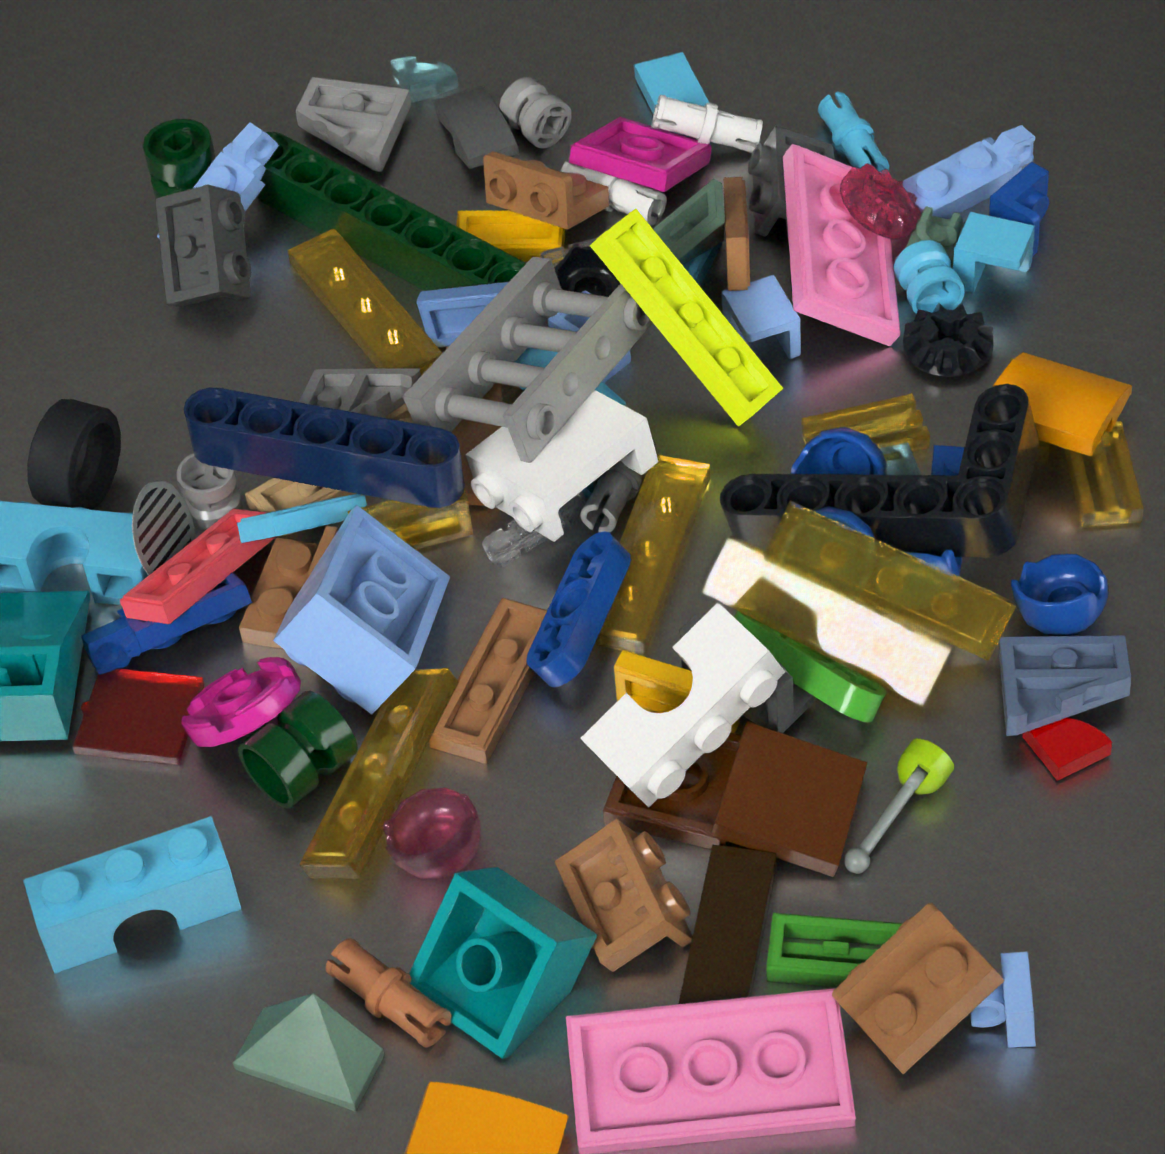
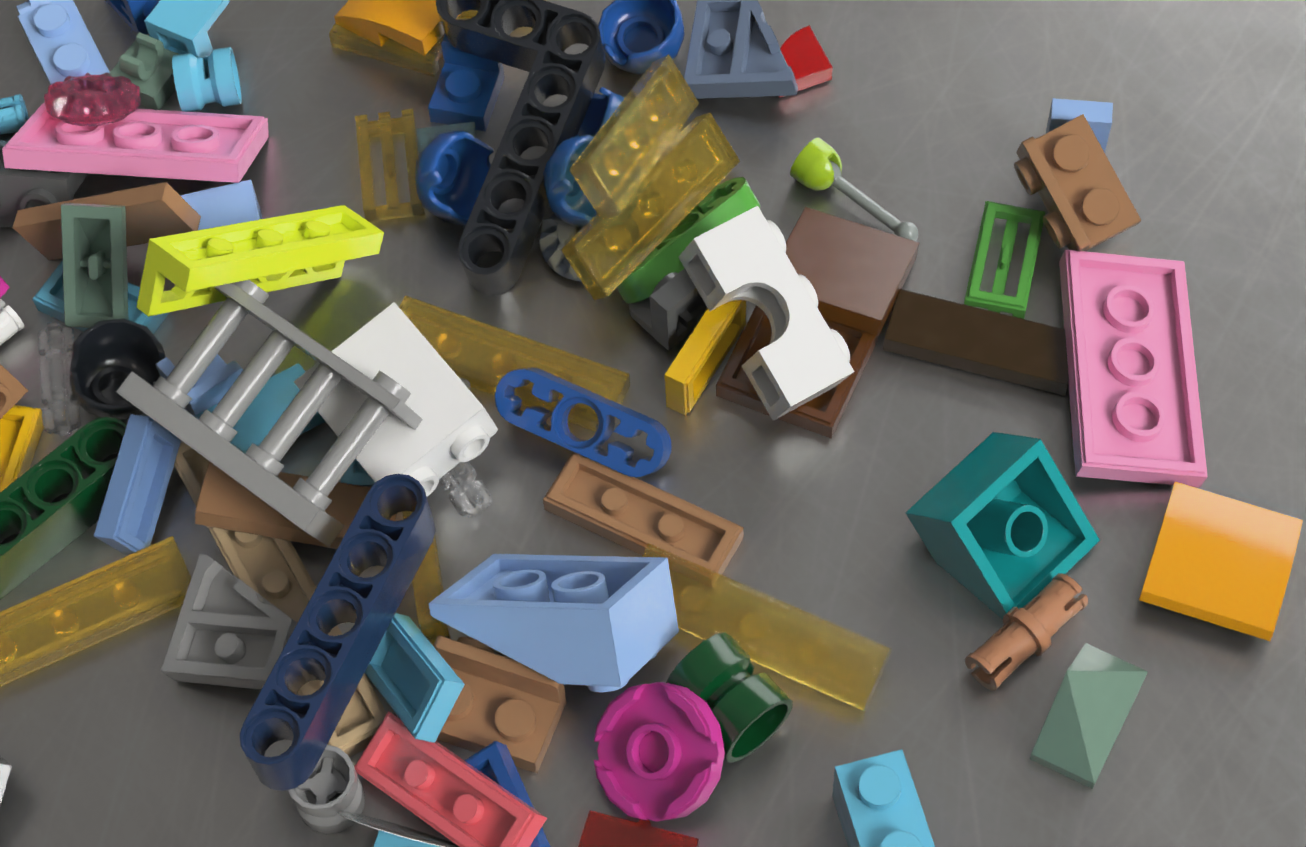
camera: 85 degrees left, 10 degrees up
clear pink hair [383,788,482,880] -> none
medium nougat bracket [554,818,693,972] -> none
black gear [903,303,994,377] -> none

